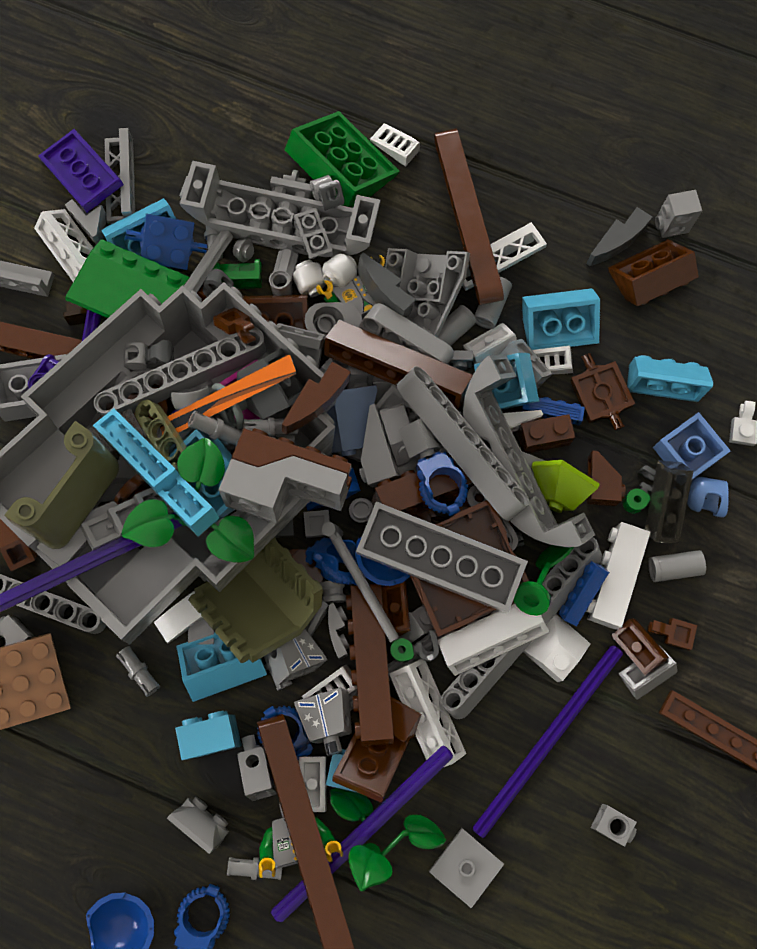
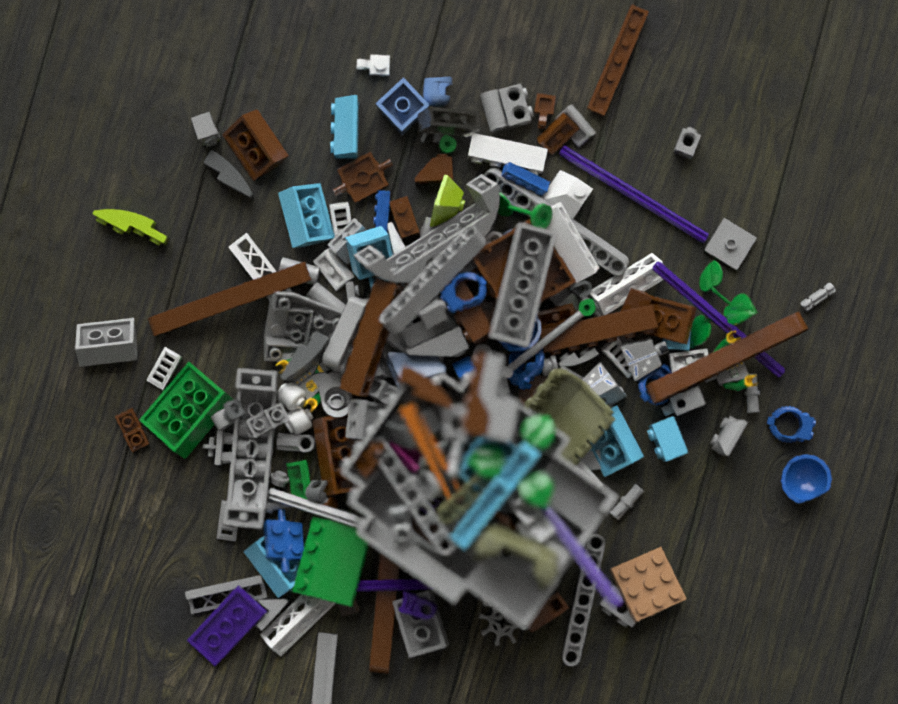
camera: 100 degrees left, 10 degrees up
none -> light grey slope [75,318,137,367]
none -> lime slope [93,209,169,246]
none -> reddish brown slope [115,407,149,452]
none -> light grey brick [499,83,534,129]

